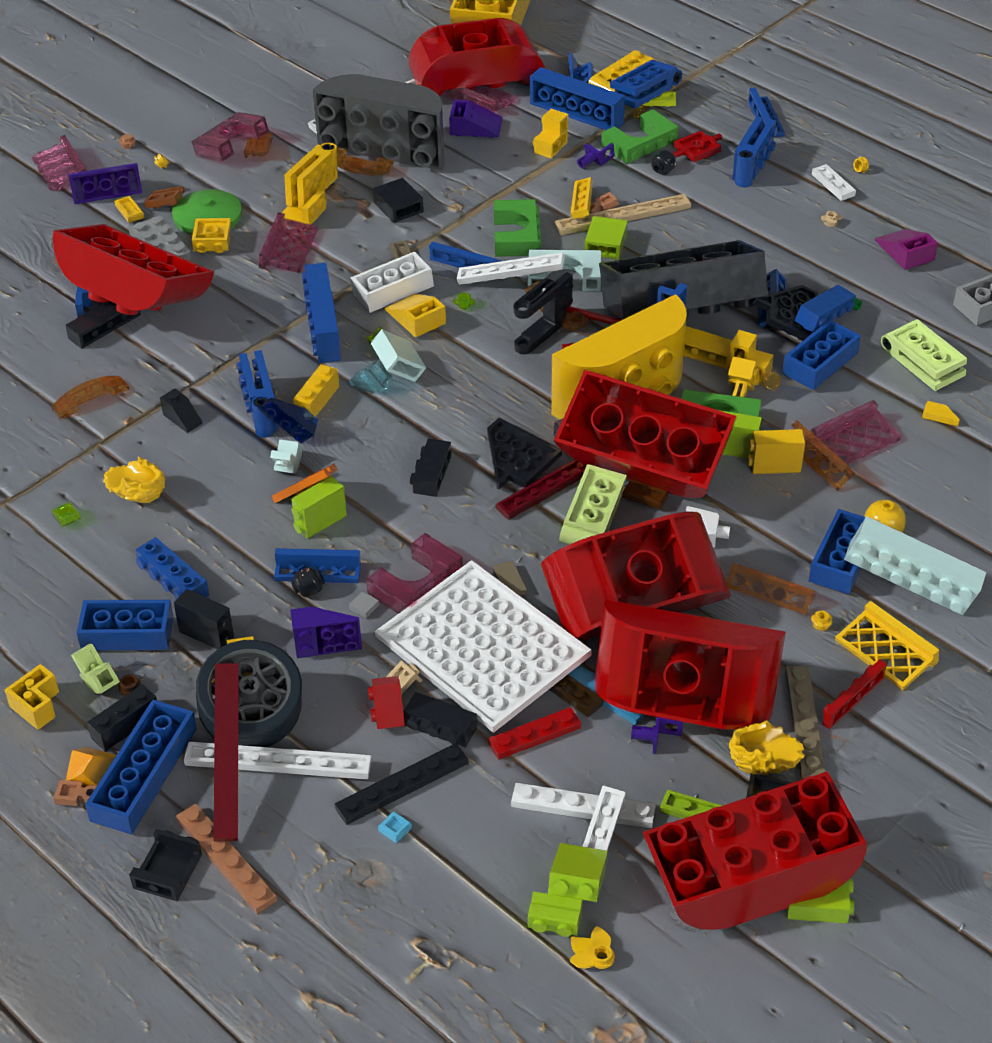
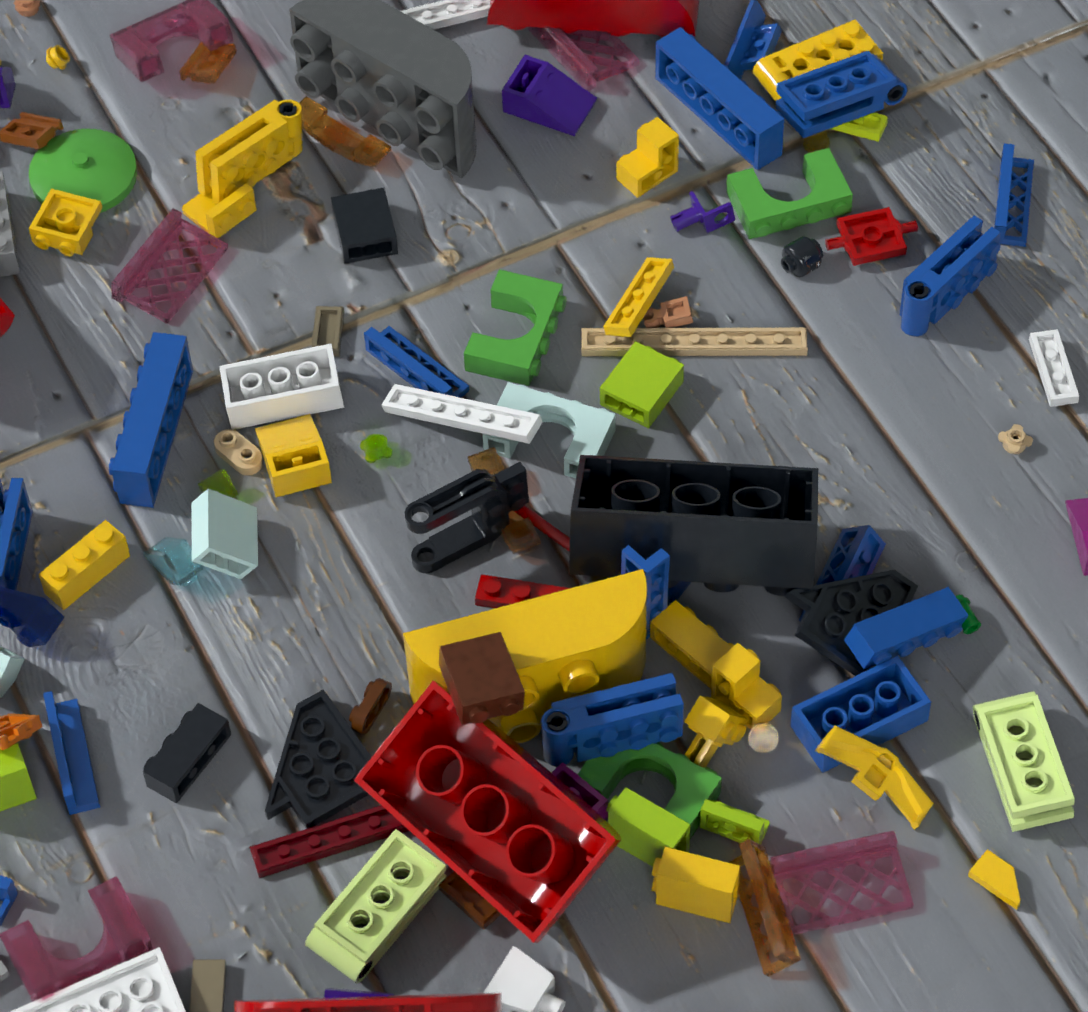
camera: 20 degrees right, 10 degrees up
none -> blue fence [43,691,100,815]
none -> tan plate [214,429,263,475]
none -> reddish brown plate [349,678,392,735]
none -> copper brick [439,632,525,725]
none -> blue hinge [541,673,684,767]
none -> lime bracket [700,799,770,850]
none -> yellow plate [815,725,934,829]

